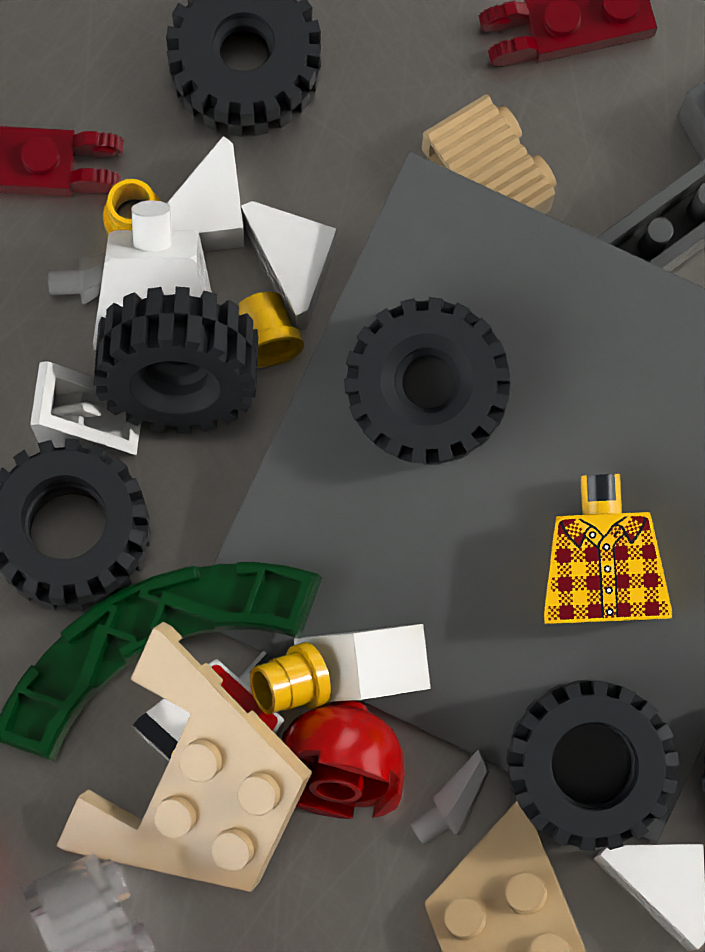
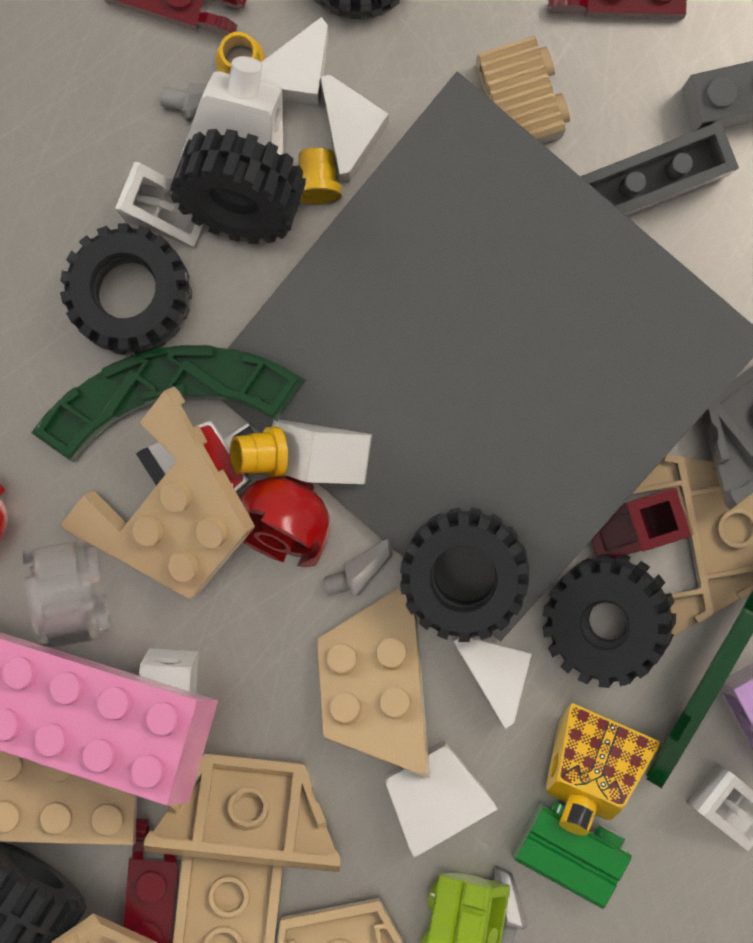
camera: 20 degrees right, 10 degrees up
black tyre [344,297,511,465] -> none
torso [544,474,672,624] -> none

